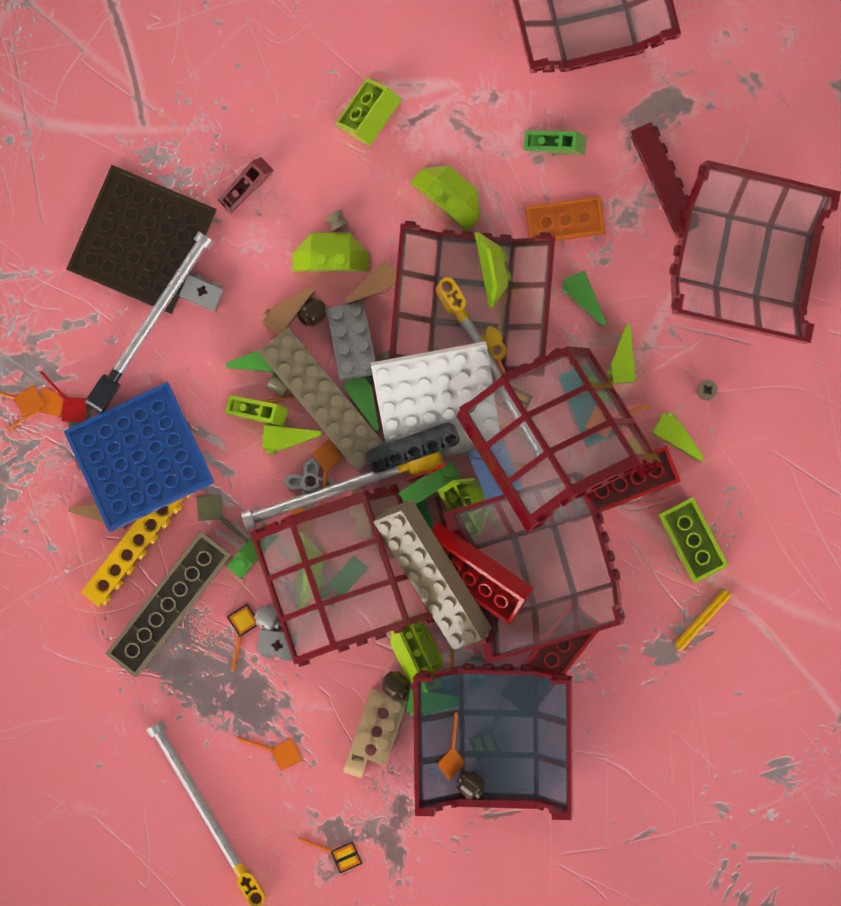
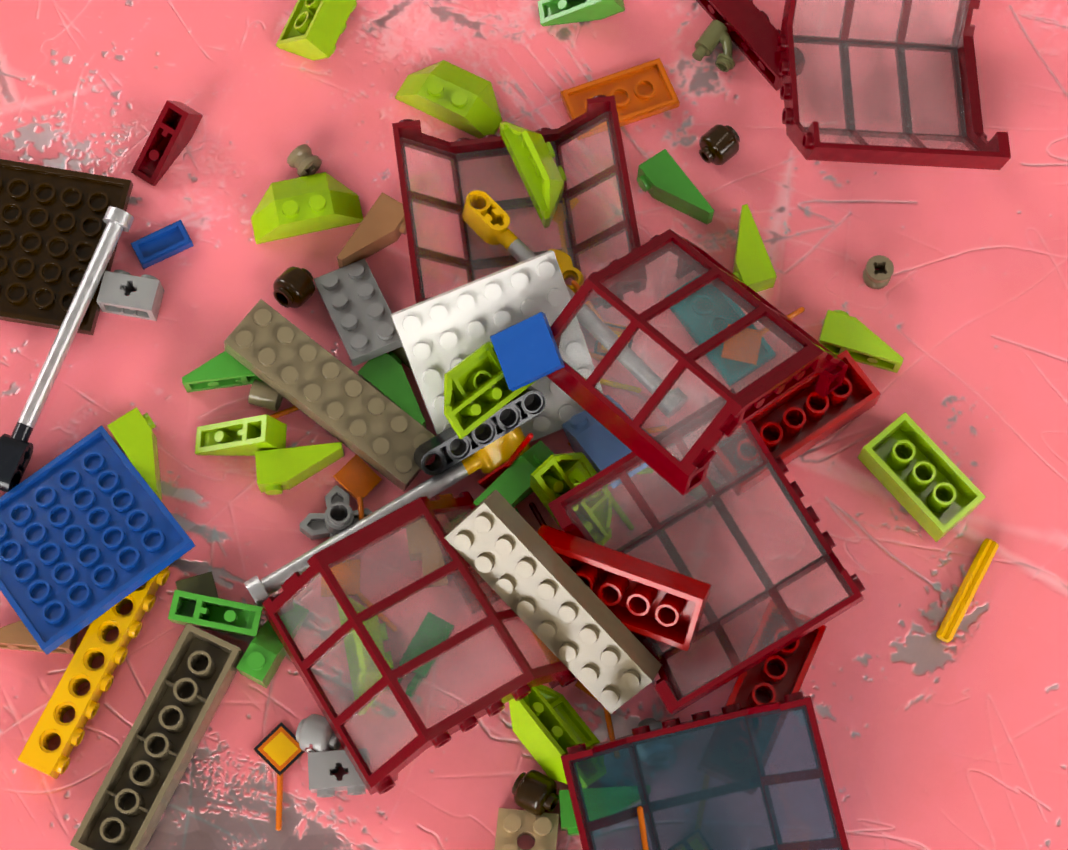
camera: 15 degrees left, 15 degrees down
medium nougat slope [261,287,315,335] -> none
none -> lime slope [107,407,162,500]
none -> blue tile [131,220,194,269]
none -> bright green slope [168,590,263,637]
none -> lime wedge [444,342,537,439]
none -> blue tile [490,312,565,391]
none -> olive plant [692,20,735,72]
none -> dark brown head [699,125,740,165]

